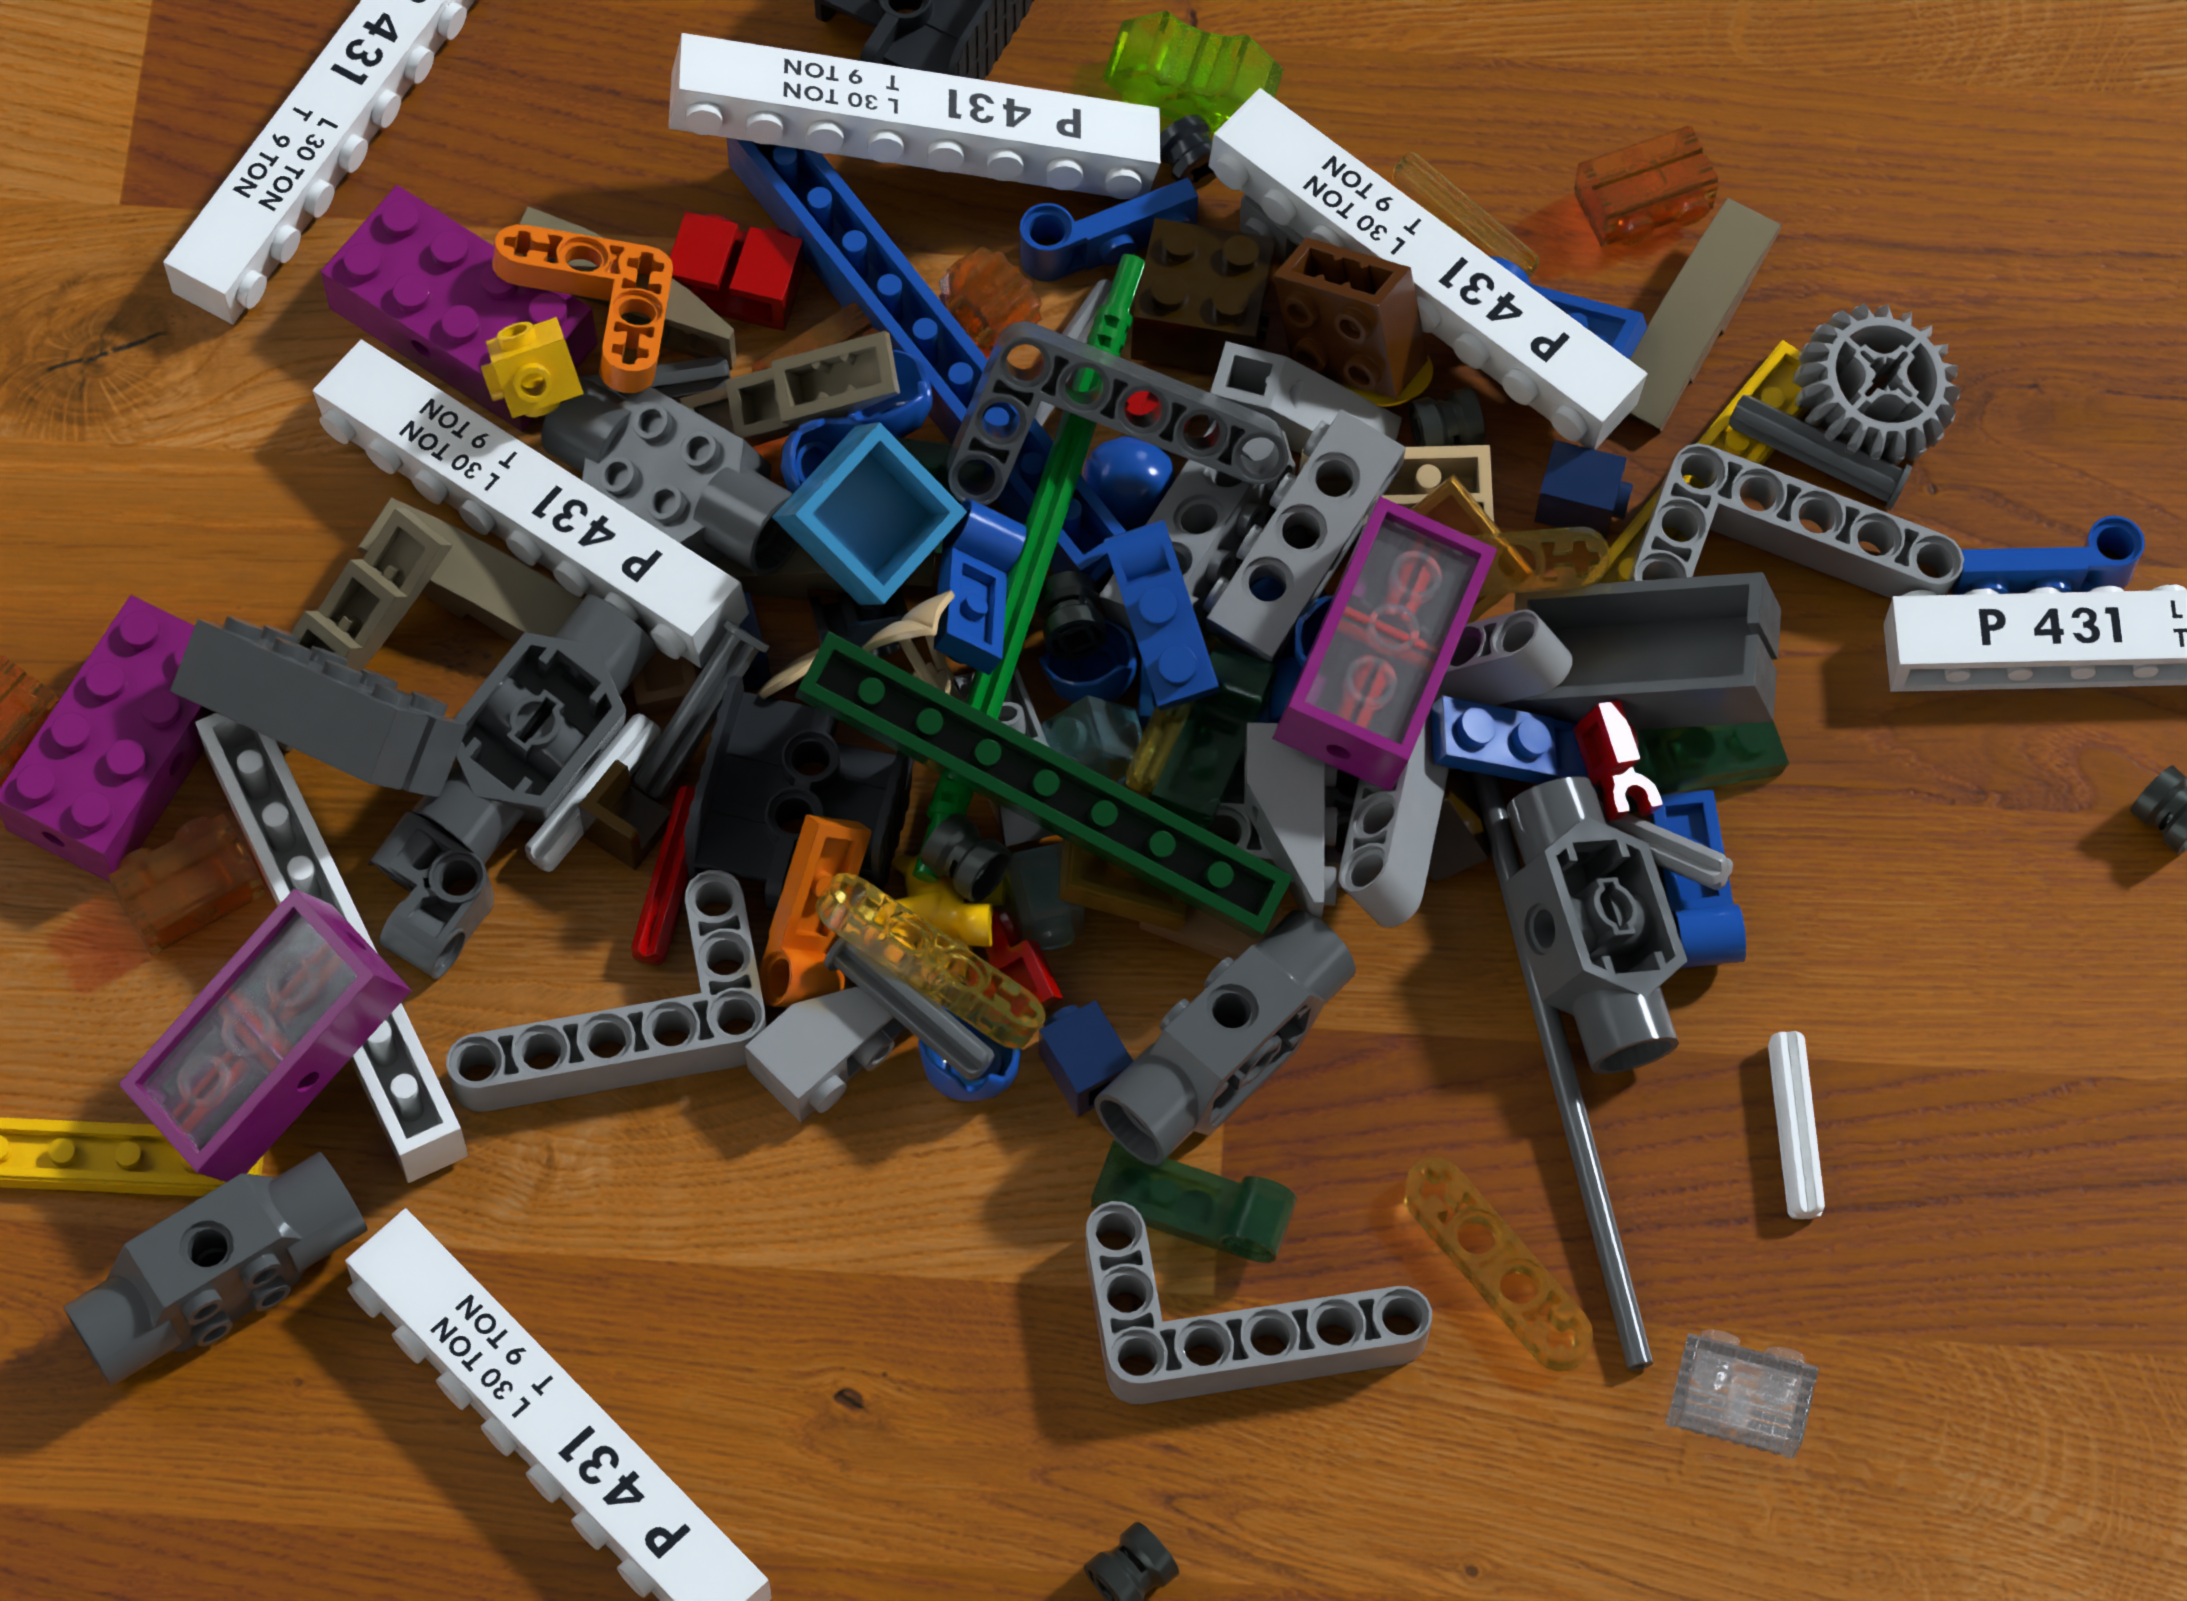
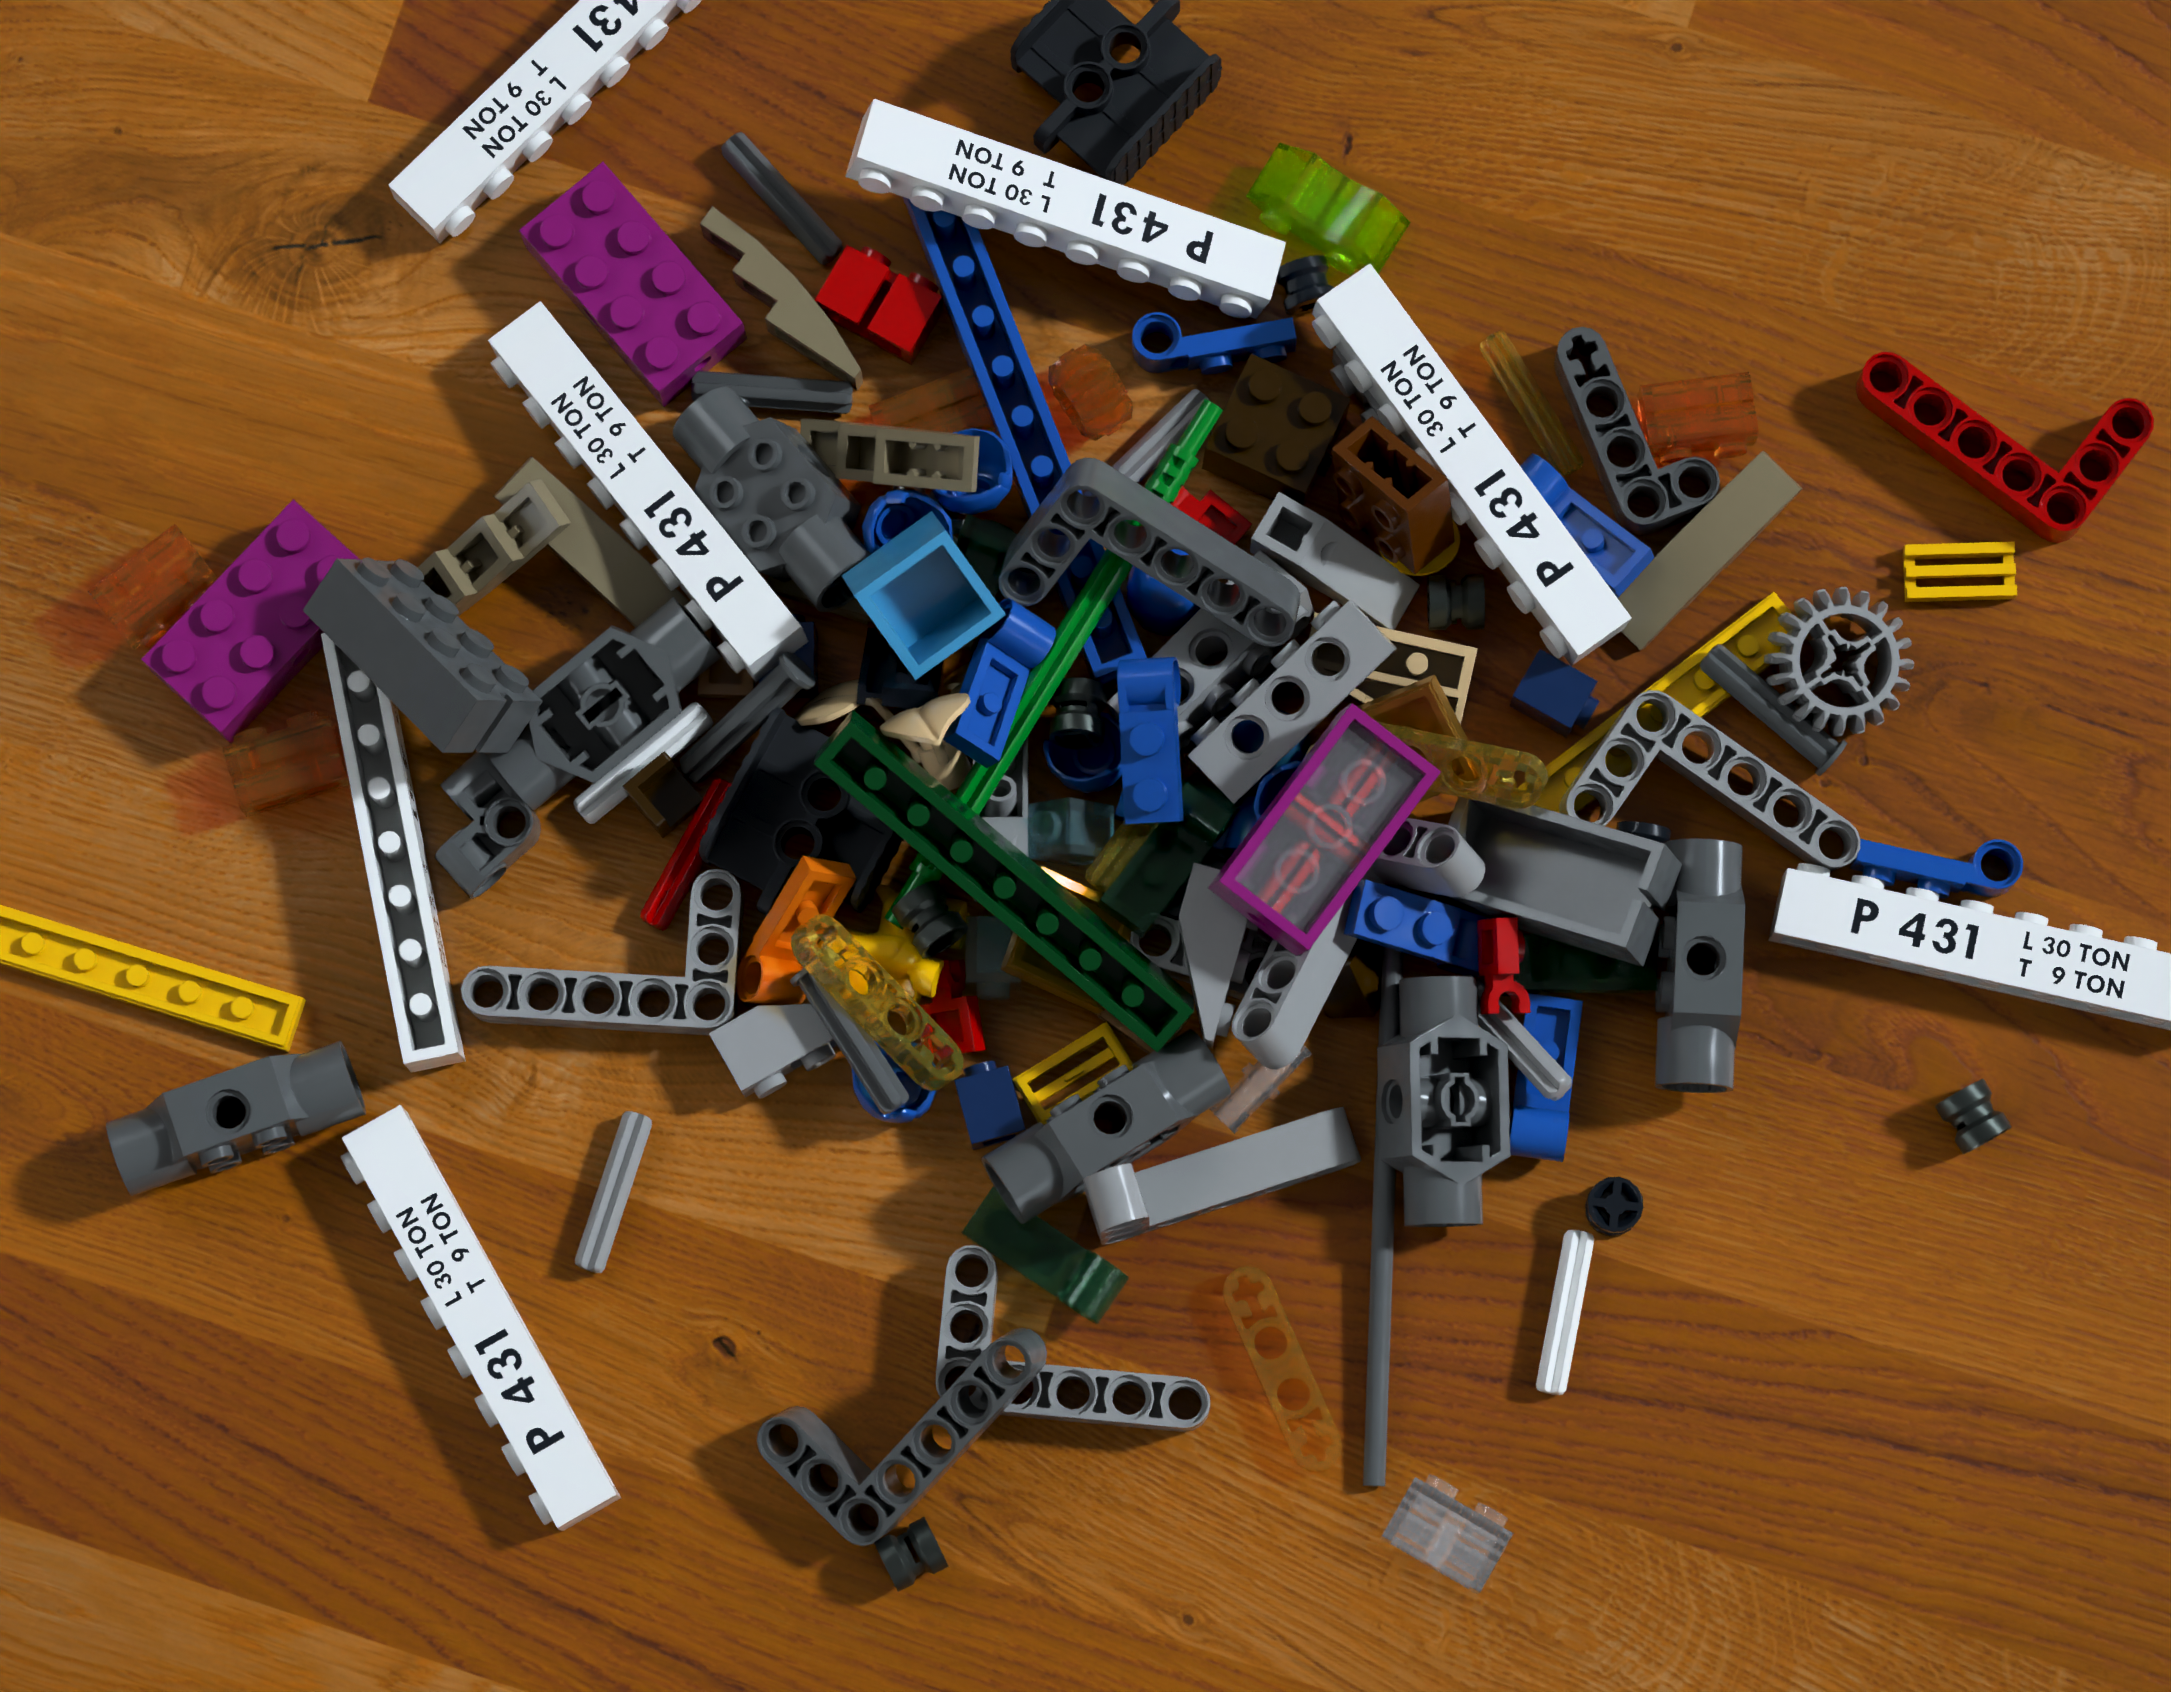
camera: 20 degrees right, 15 degrees up
brick [119,888,412,1182] -> none
yellow brick [481,317,584,419] -> none
orange beam [492,224,673,393] -> none
none -> light grey axle [575,1111,652,1273]
none -> dark grey axle [721,132,843,265]
none -> dark grey beam [757,1328,1047,1546]
none -> yellow tile [1012,1021,1133,1125]
none -> light grey beam [1083,1107,1361,1245]
none -> clear pin [1209,1045,1312,1134]
none -> dark grey beam [1554,327,1720,536]
none -> black wheel [1585,1177,1644,1237]
none -> dark grey brick [1655,838,1745,1093]
none -> red beam [1856,352,2154,543]
none -> yellow tile [1902,542,2017,602]

